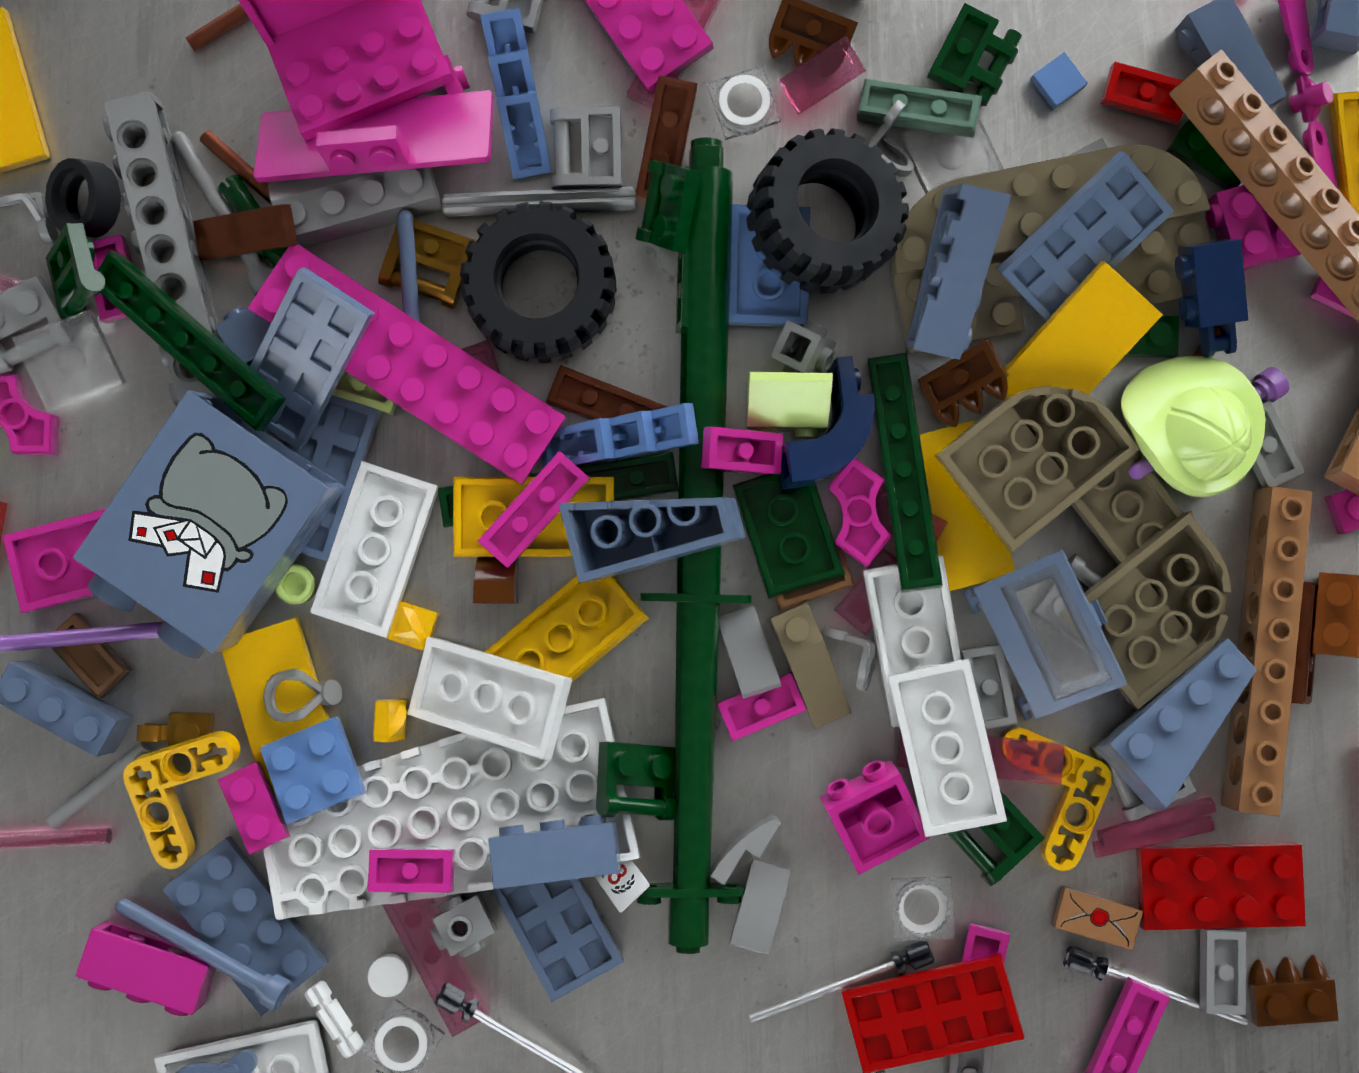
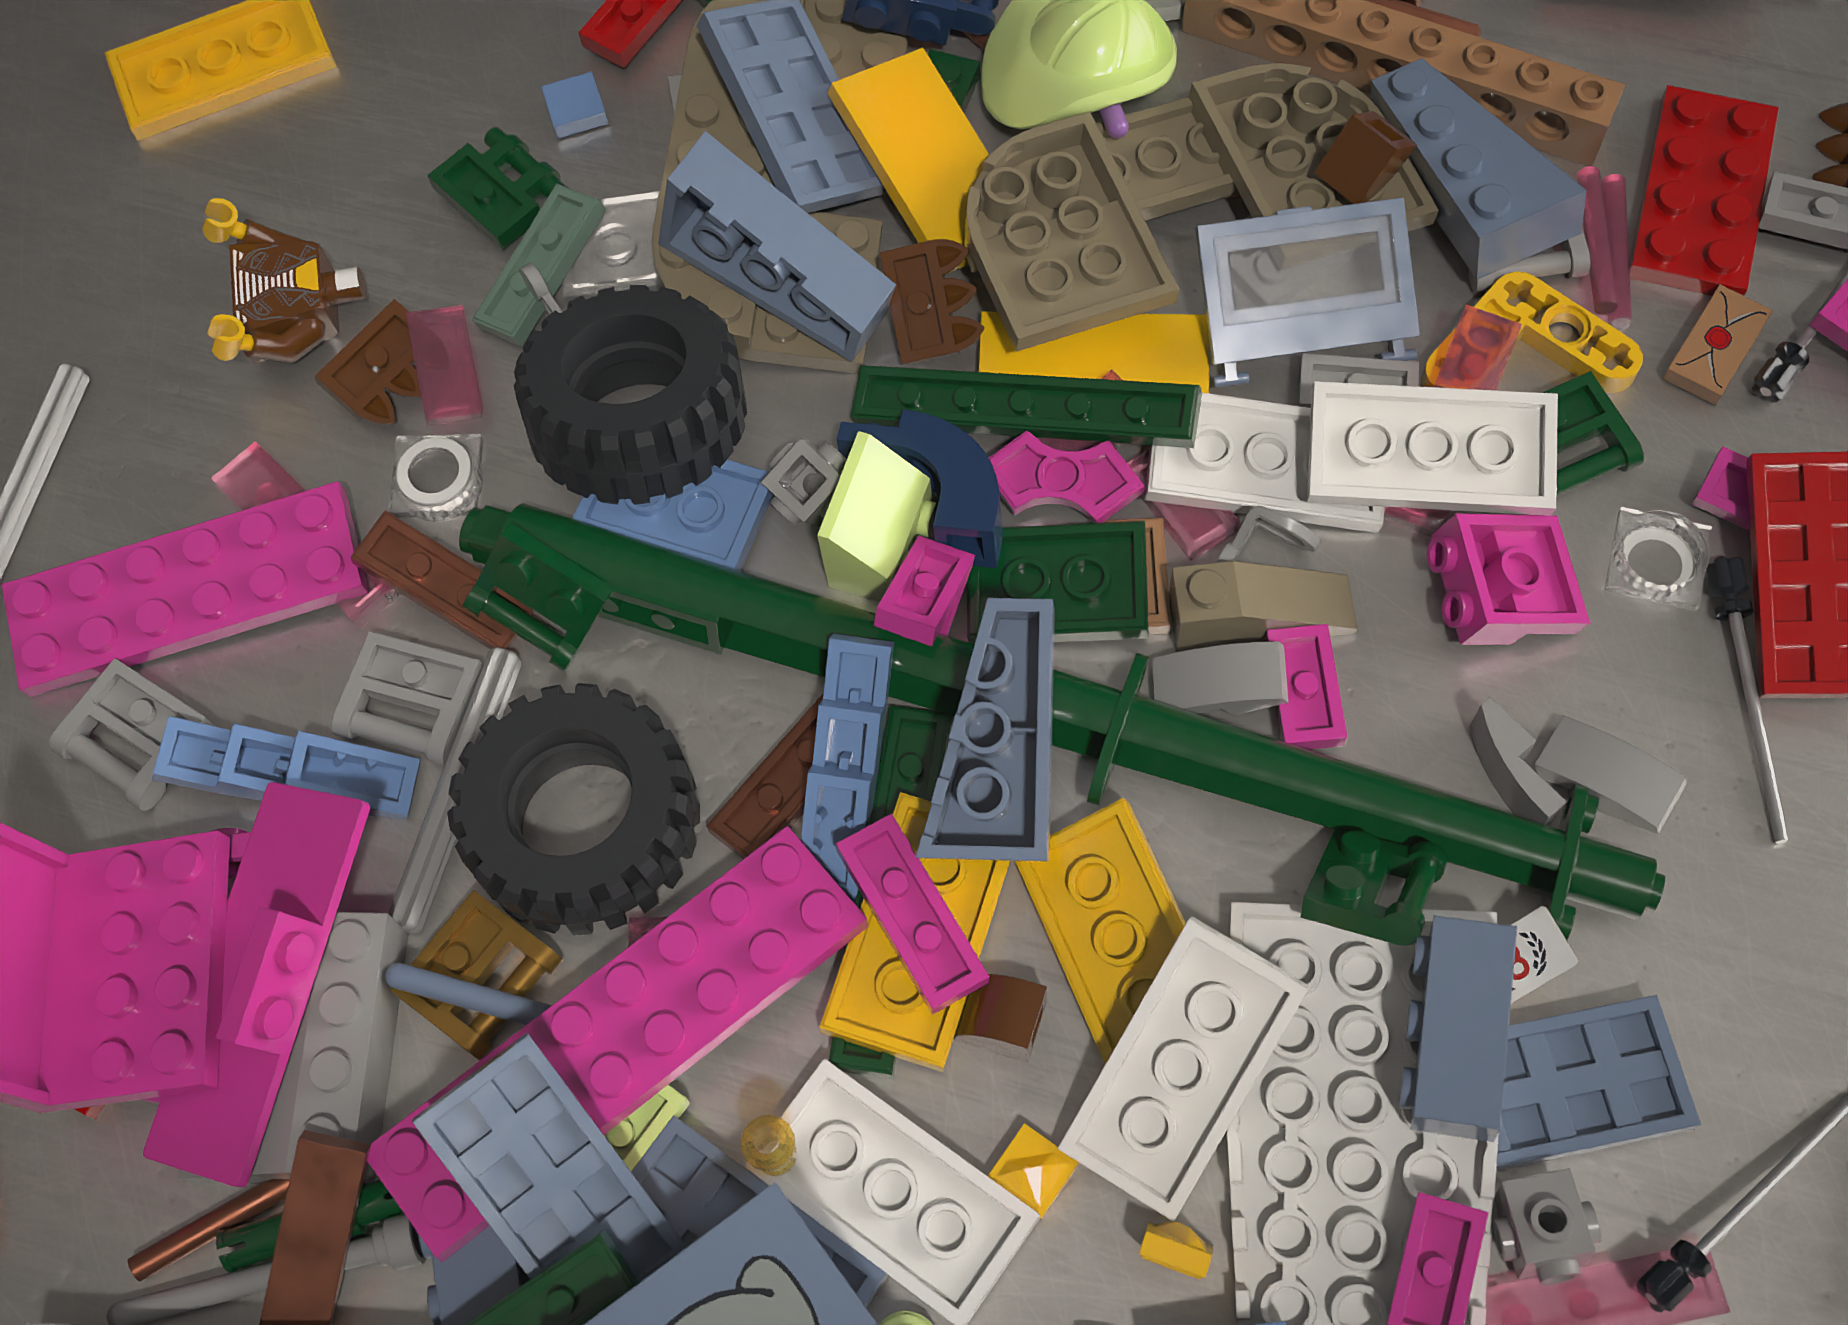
camera: 65 degrees left, 20 degrees down
none -> clear yellow pin [741,1115,797,1176]
none -> reddish brown brick [1314,111,1417,204]

